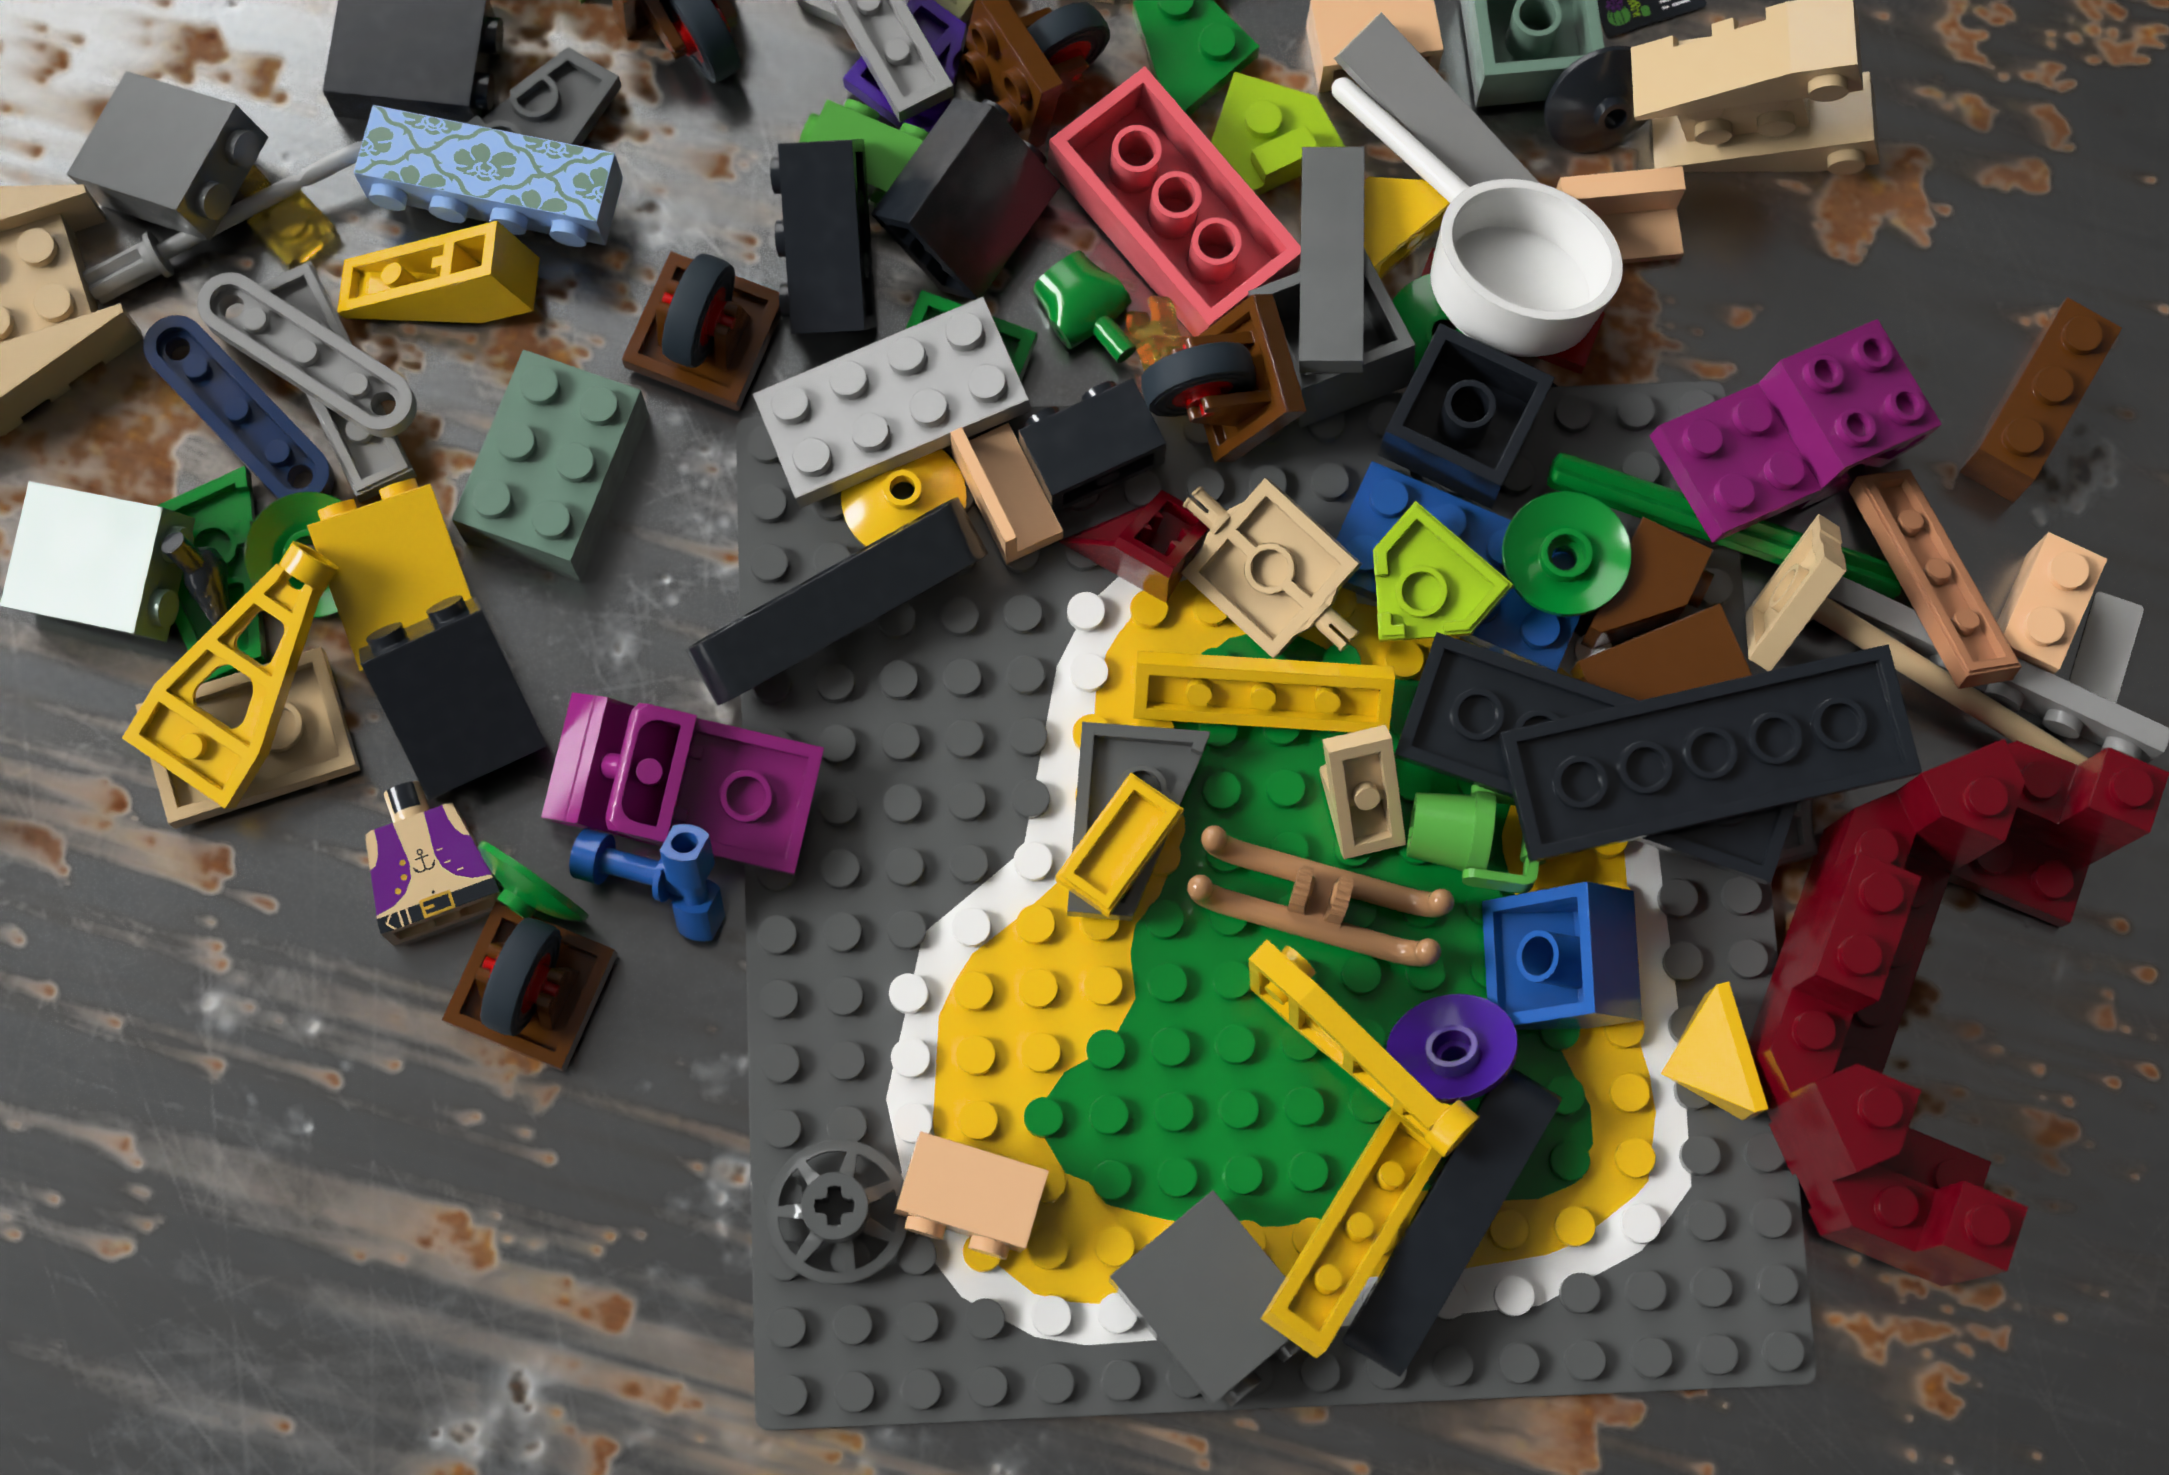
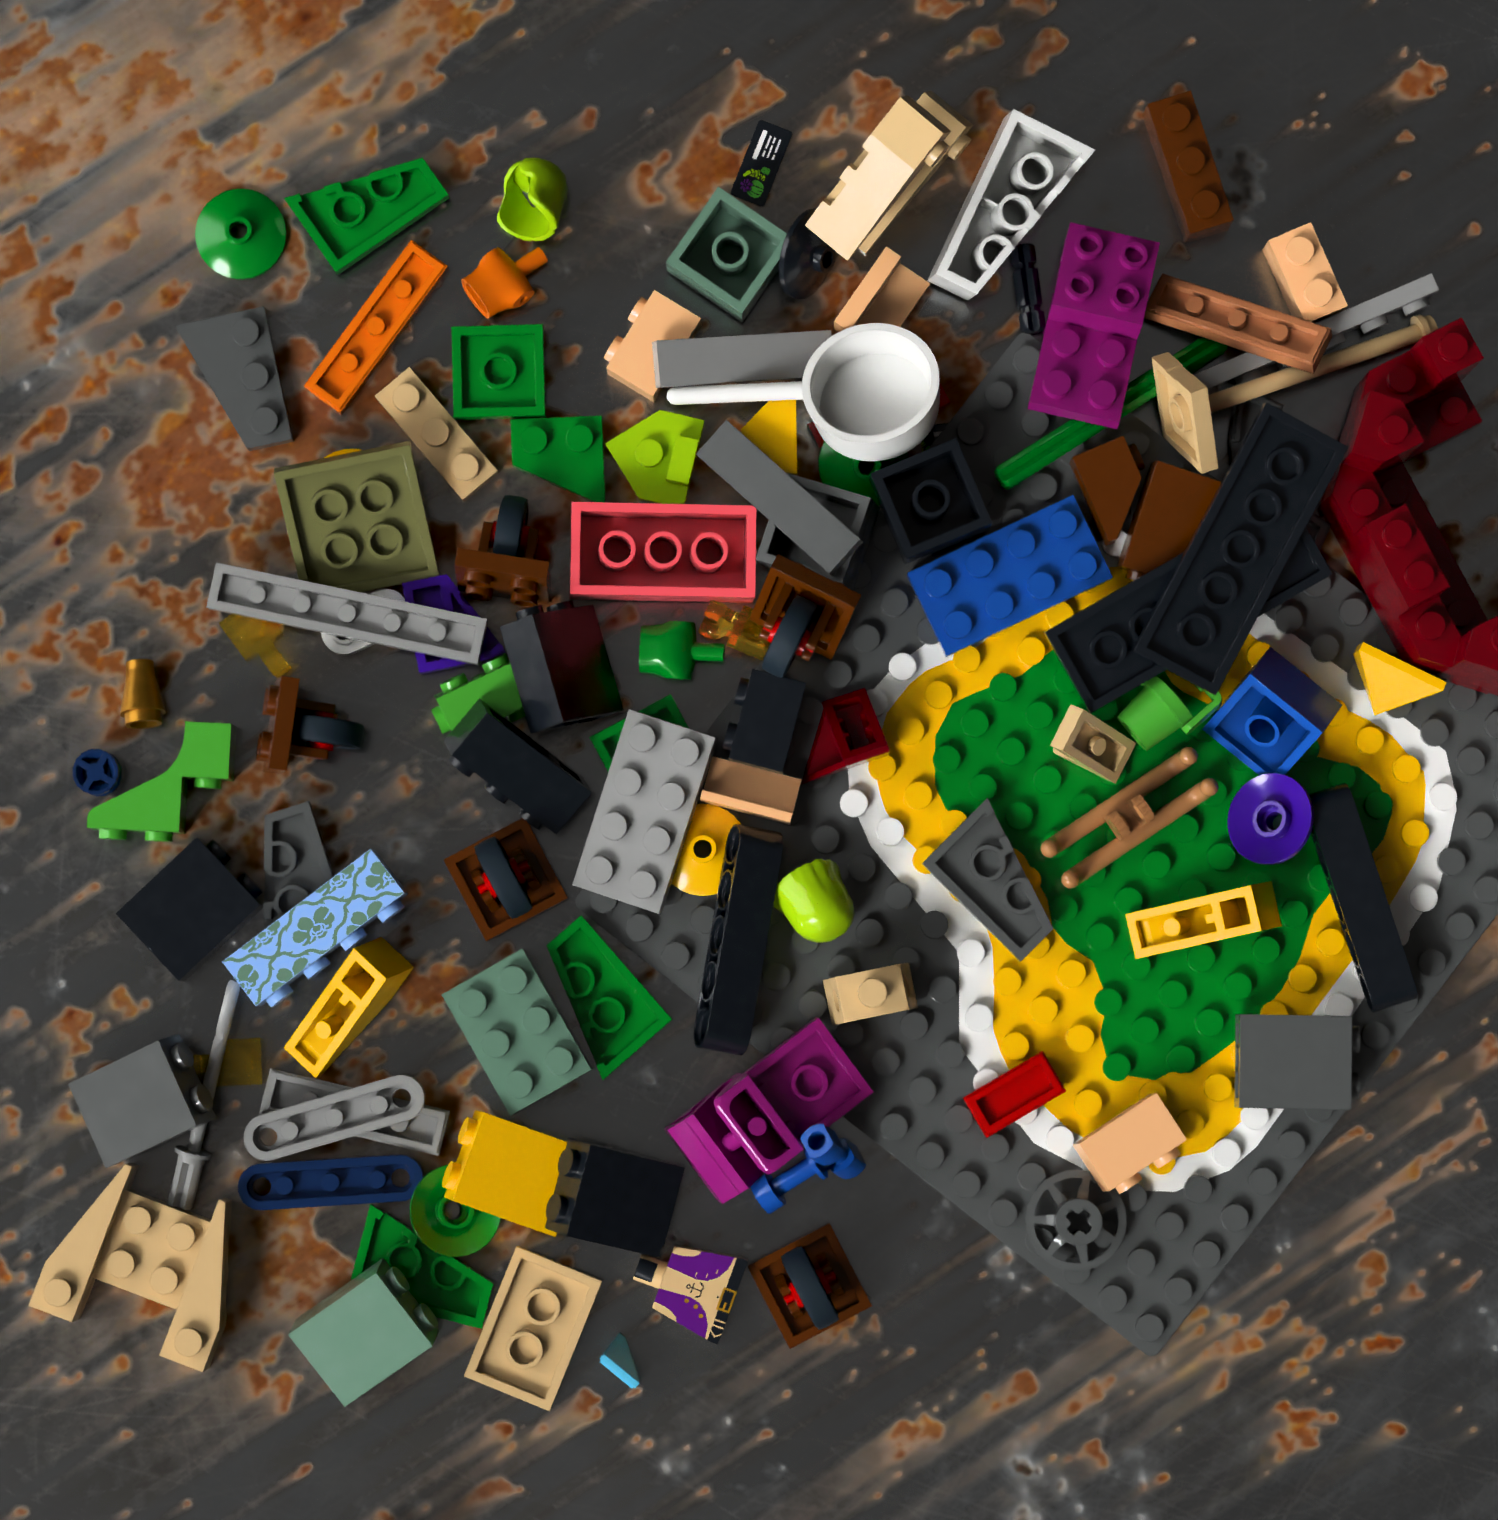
camera: 45 degrees left, 10 degrees up
yellow plate [122,541,338,809] -> none
black animal [161,532,231,626] -> none
green dish [478,840,589,922] -> none
yellow tile [1055,773,1184,918] -> none
yellow plate [1133,651,1395,732] -> none
tan plate [1181,478,1362,659] -> none
yellow plate [1249,940,1480,1158] -> none
yellow plate [1261,1109,1442,1359] -> none
lime plate [1373,501,1514,642] -> none
green dish [1502,491,1631,617] -> none
white sticker [2069,592,2144,703] -> none
none -> green wing [546,915,673,1080]
none -> medium azure slope [599,1333,641,1388]
none -> lime hair [774,858,855,943]
none -> tan torso [823,963,918,1025]
none -> white wedge [927,109,1095,301]
none -> red tile [963,1051,1066,1138]
none -> black axle [1010,243,1046,334]
none -> yellow slope [1125,881,1282,959]

